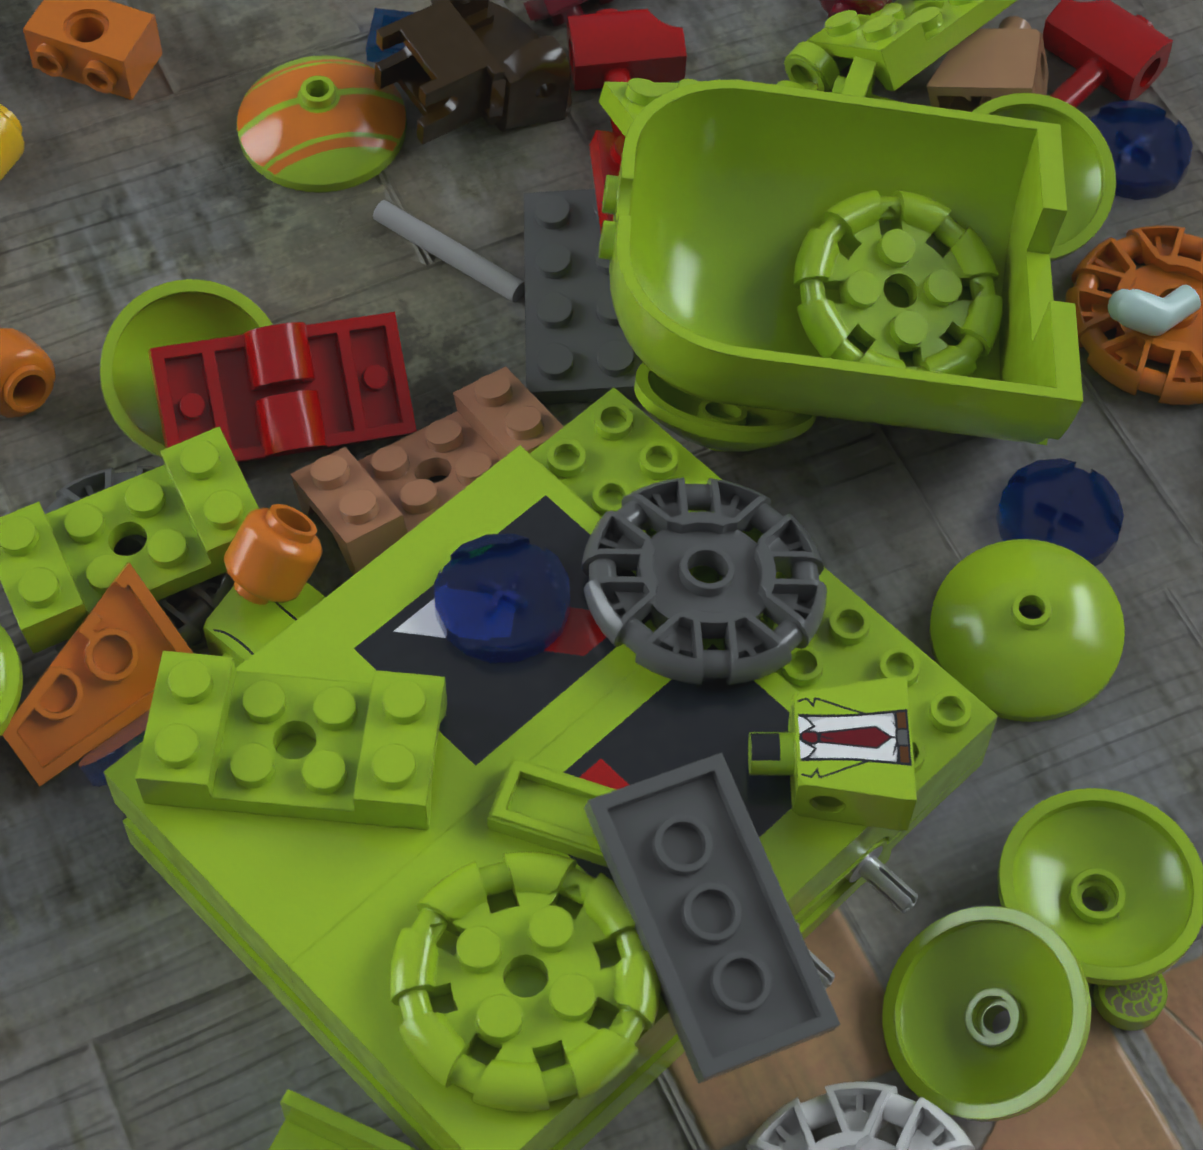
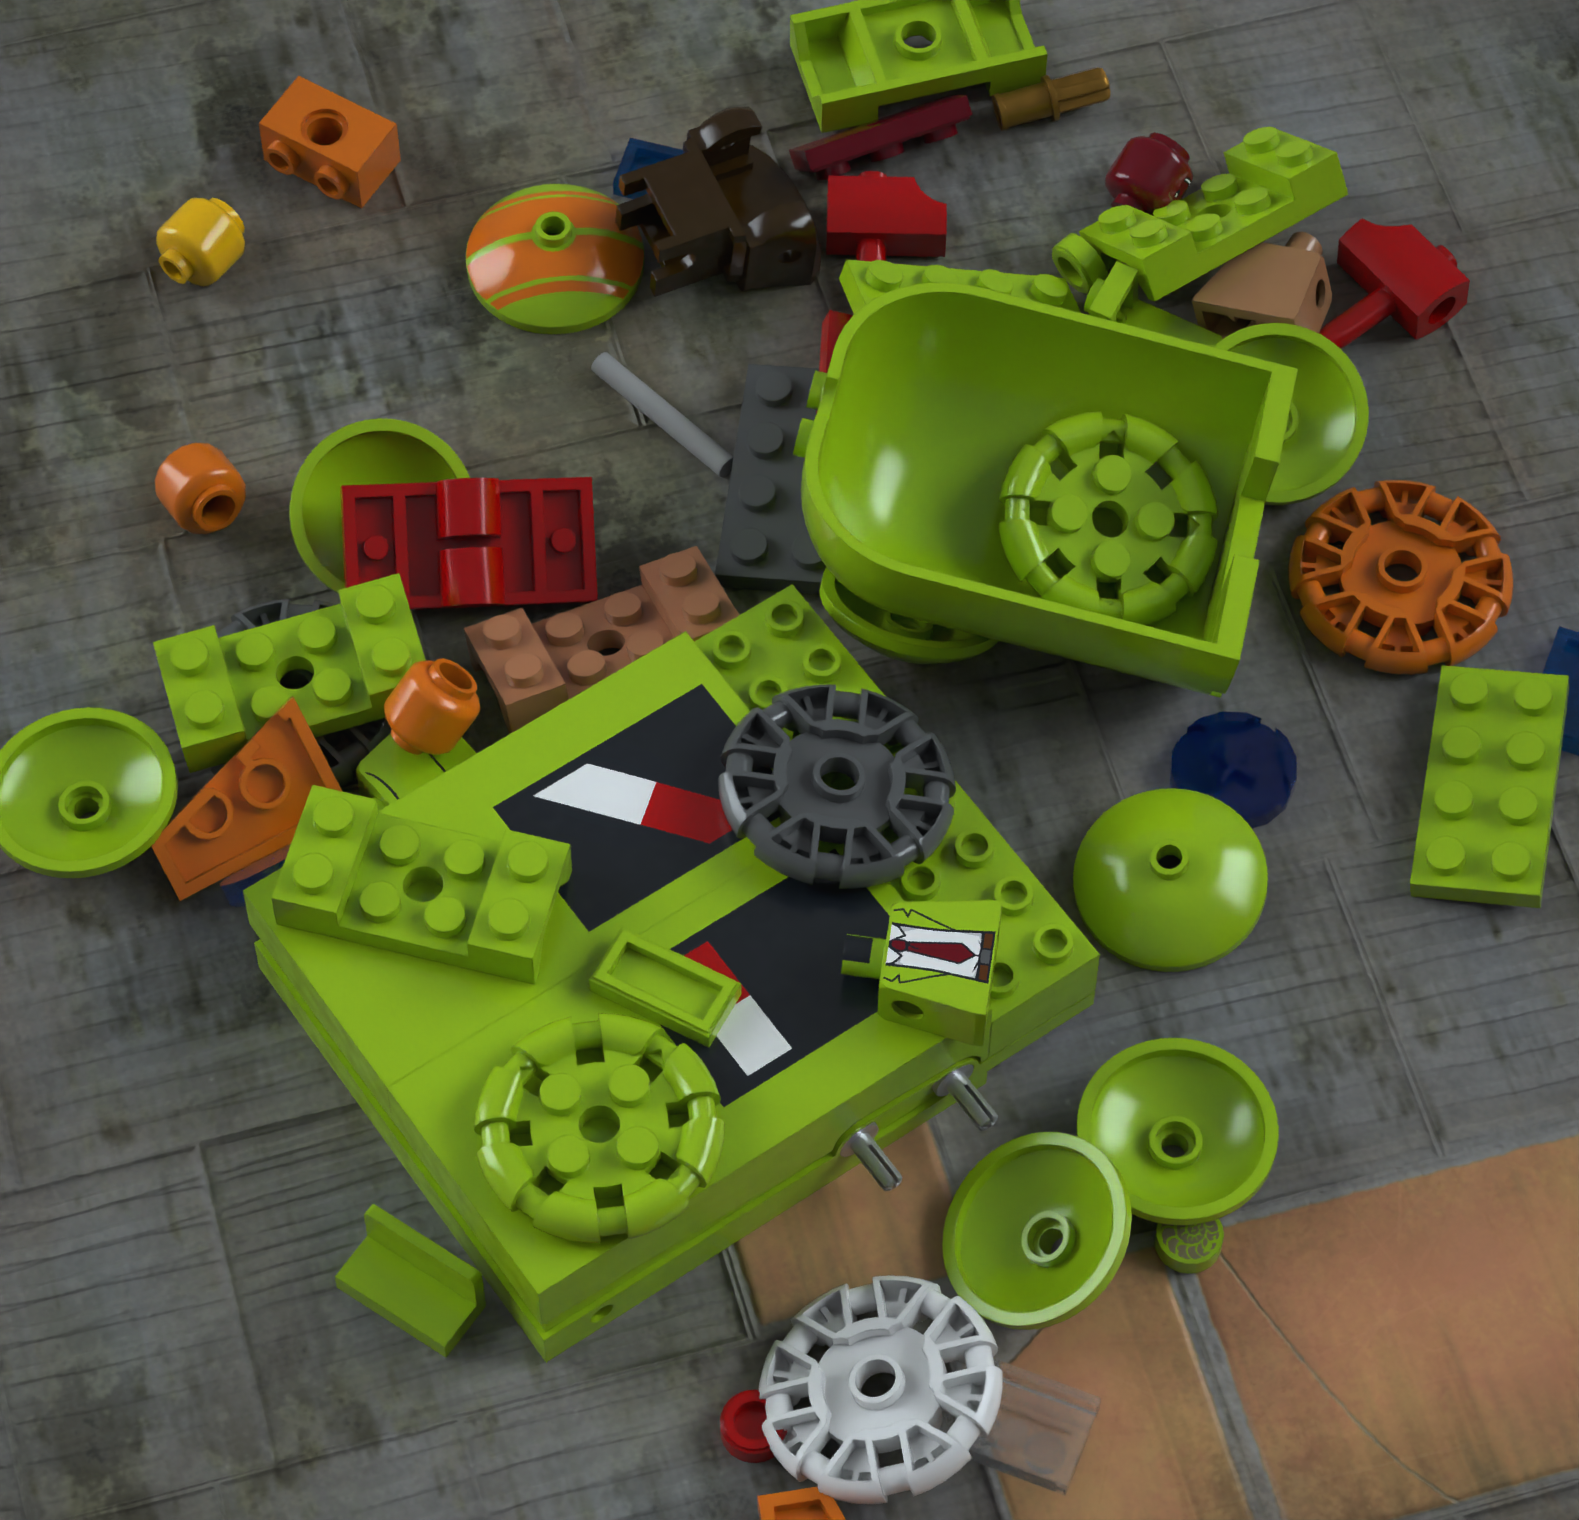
camera: 10 degrees right, 0 degrees up
clear blue tile [434,533,570,663] -> none
dark grey plate [584,752,841,1084] -> none
clear blue tile [1088,100,1193,200] -> none
light aqua arm [1108,284,1201,336] -> none

